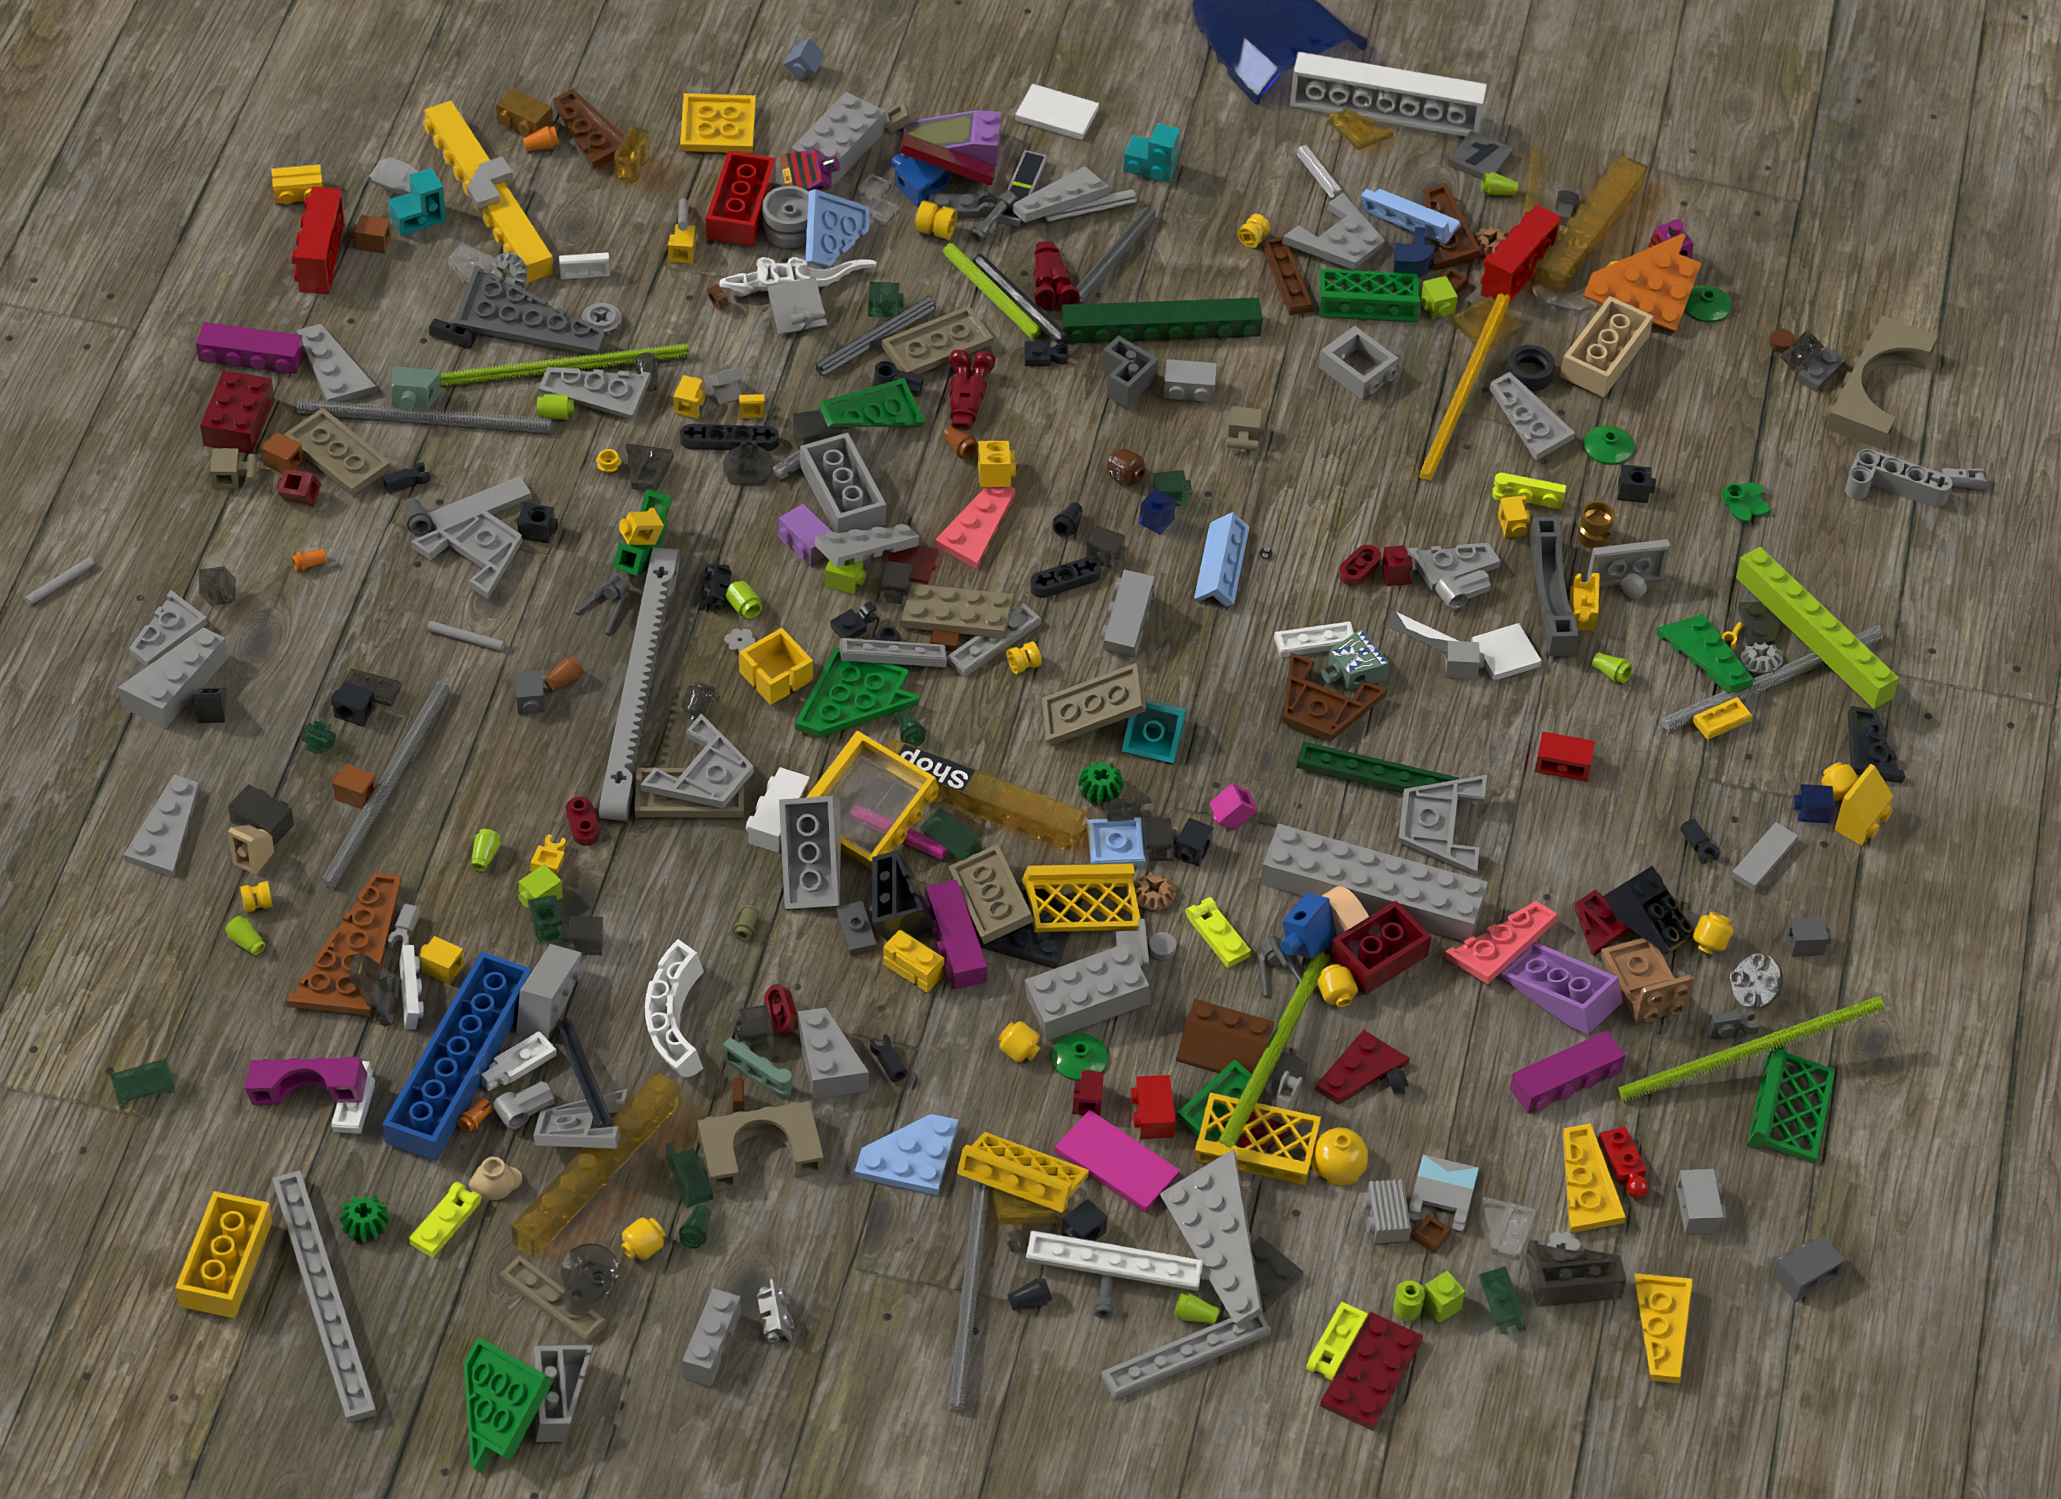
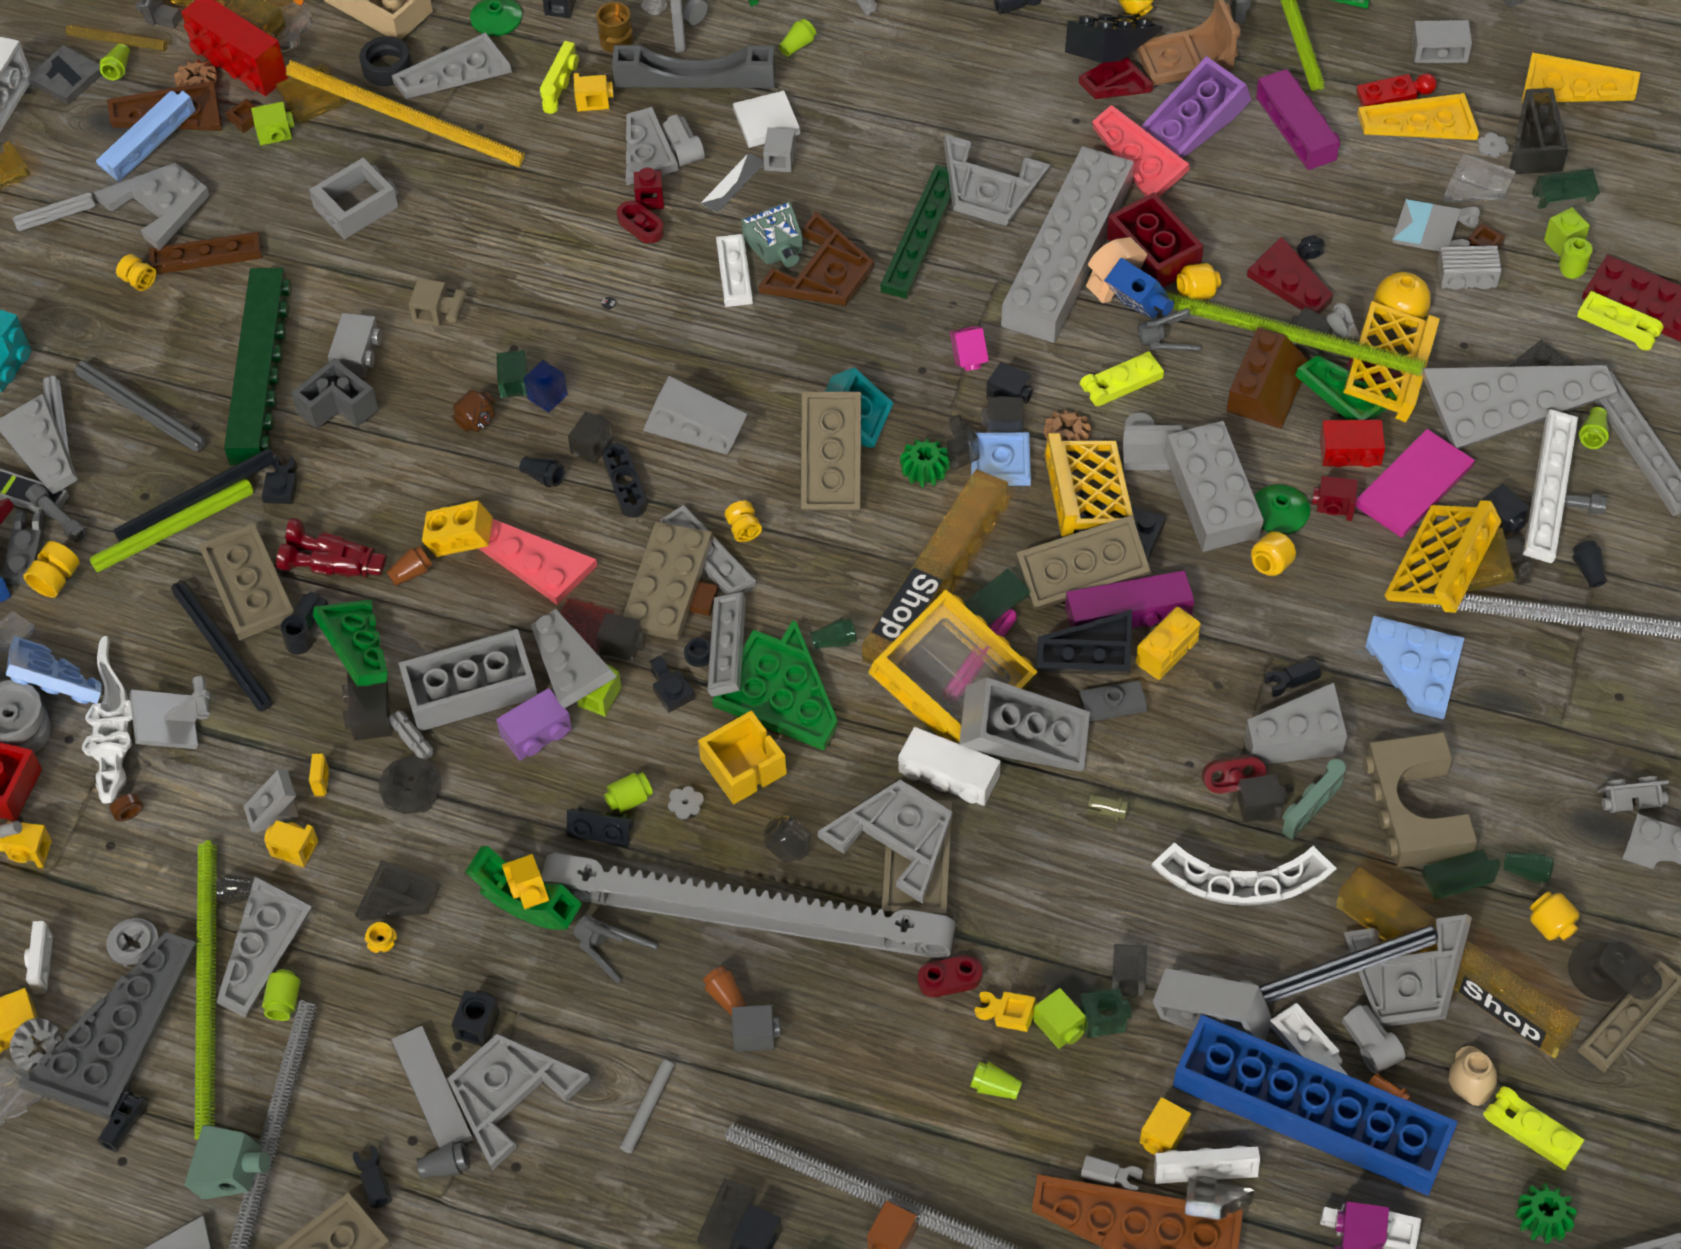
camera: 80 degrees left, 5 degrees up
black beam [680,424,779,451] -> none
reddish brown tile [732,1078,744,1114] -> none
clear green brick [868,281,904,318] -> none
dark red piece [1033,241,1080,311] -> none
light blue panel [1194,512,1249,607] -> none
green fence [1319,269,1420,322] -> none
dark blue brick [1393,227,1435,277] -> none
red brick [1535,731,1595,782] -> none
yellow hinge [1569,573,1599,631] -> none

